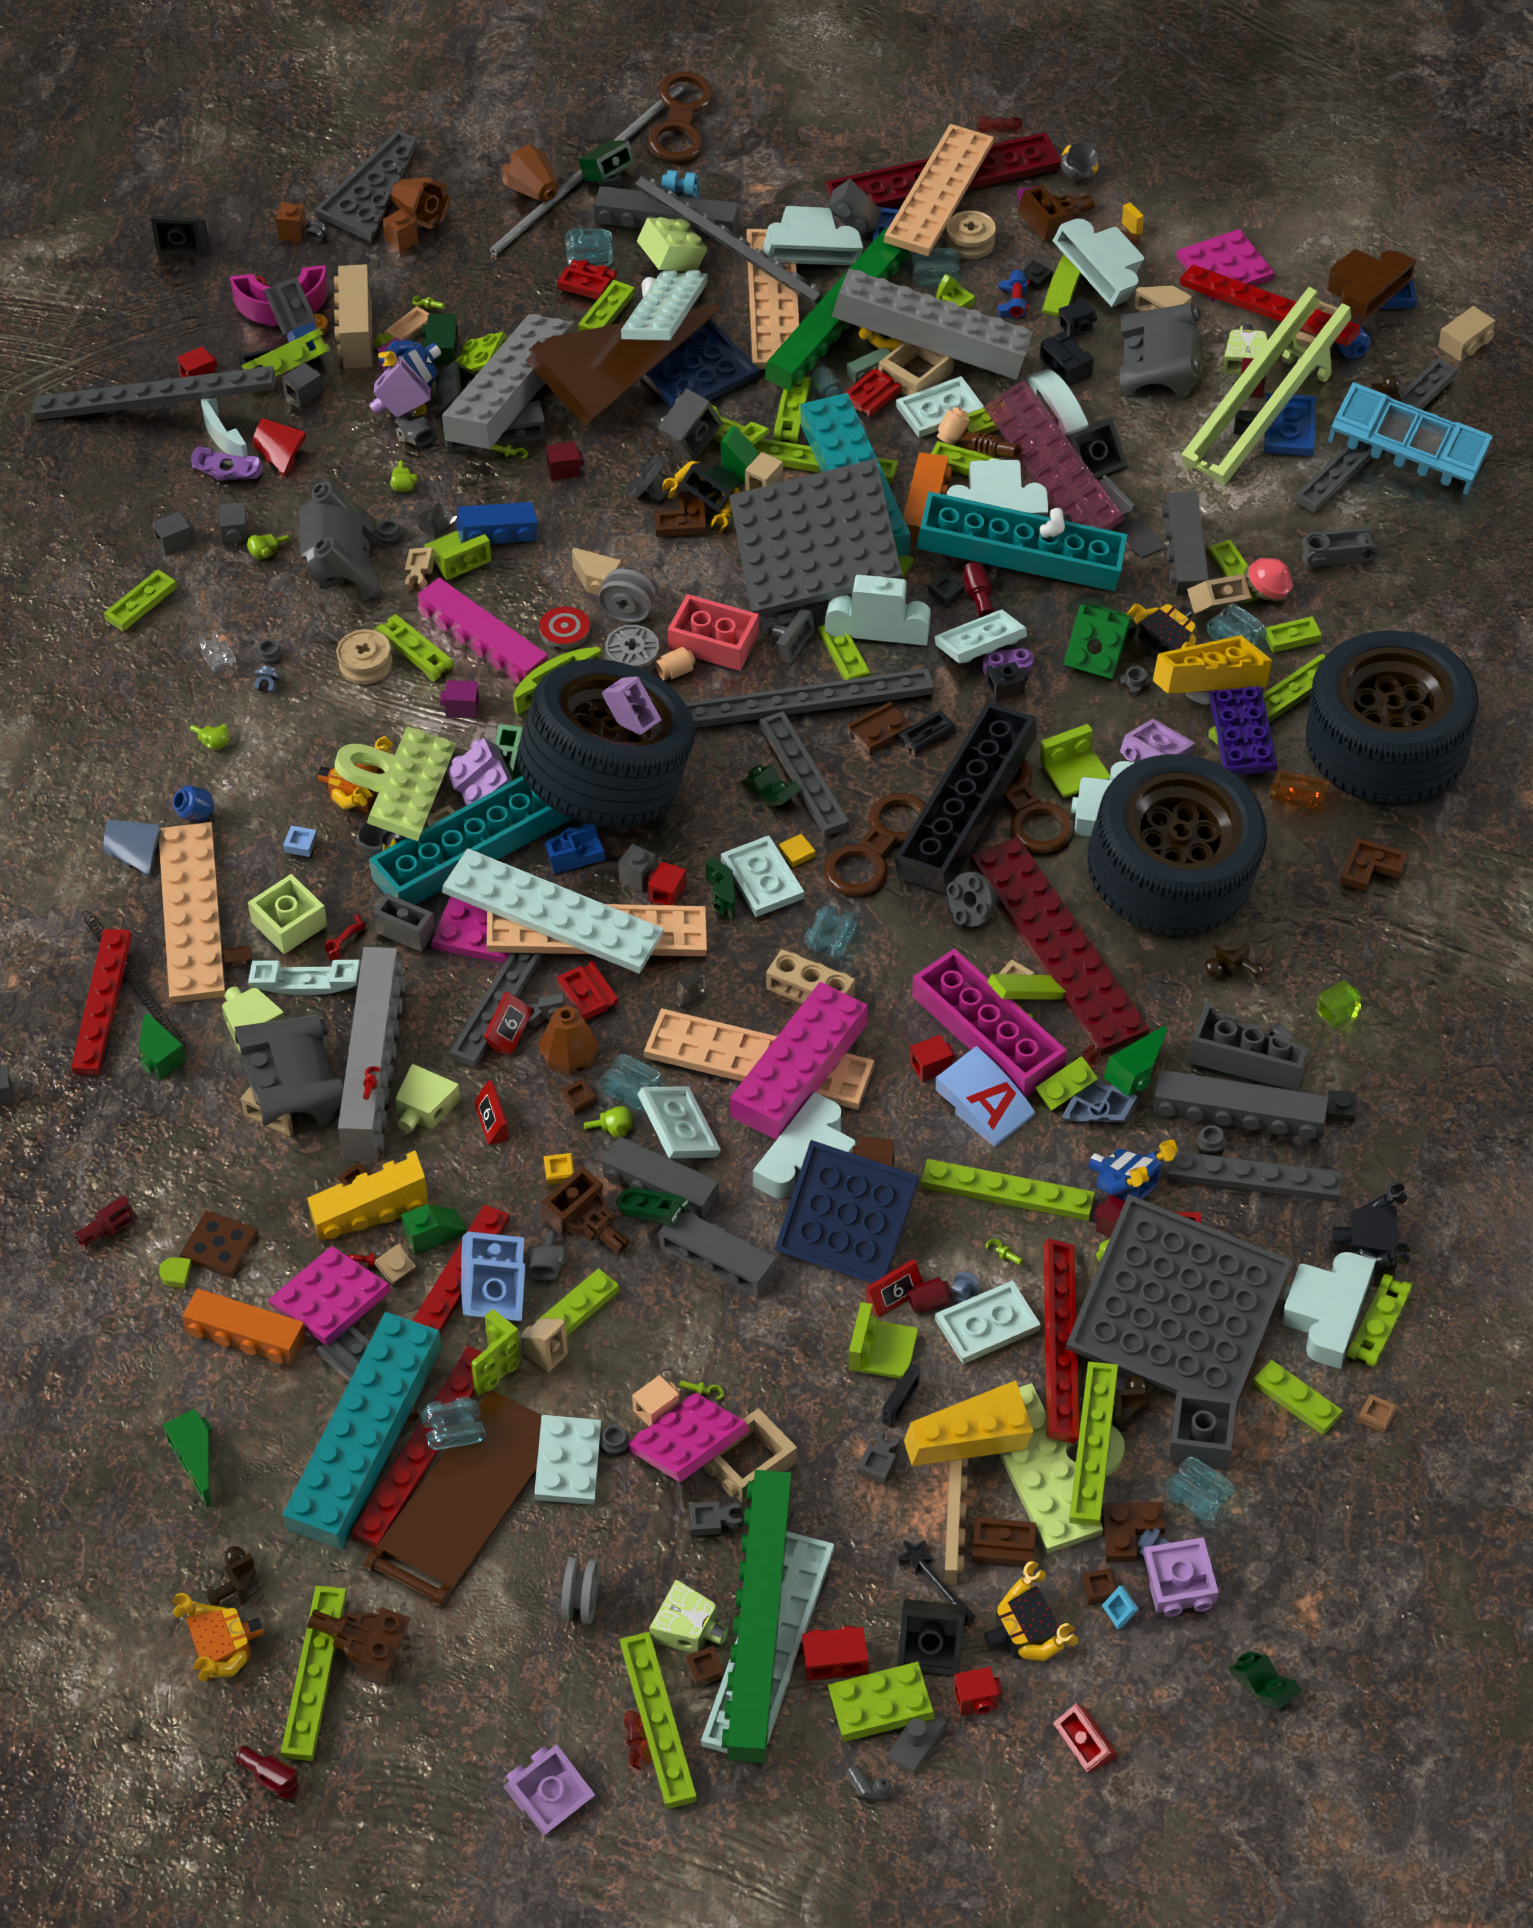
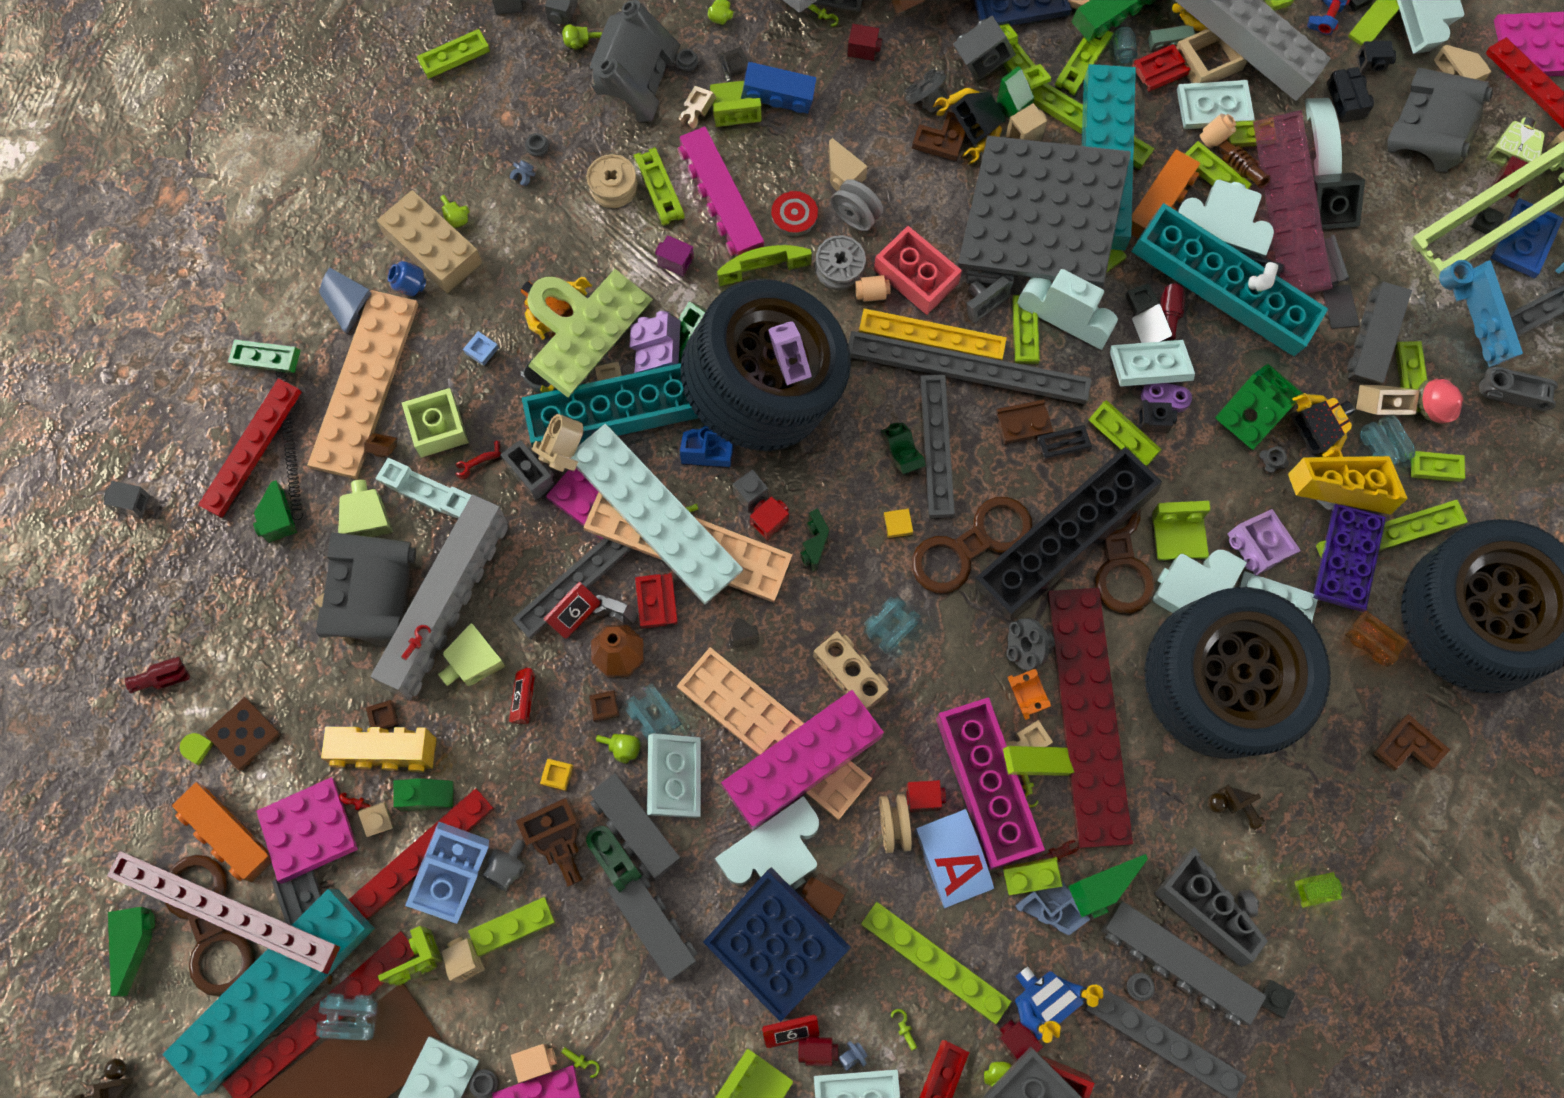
camera: 20 degrees right, 20 degrees up
clear plate [199,630,236,673] -> none
light aqua plate [721,835,804,917] -> none
none -> plate [107,851,340,974]
none -> reddish brown bar [164,855,255,997]
none -> plate [228,339,301,373]
none -> tan brick [377,190,482,294]
none -> tan pin [532,414,583,472]
none -> yellow plate [859,309,1007,361]
none -> tan wheel [879,794,912,853]
none -> orange piece [1007,668,1051,720]
none -> lime plate [1089,400,1162,466]
none -> white sticker [1132,304,1172,343]
none -> dark azure hinge [1439,260,1523,367]

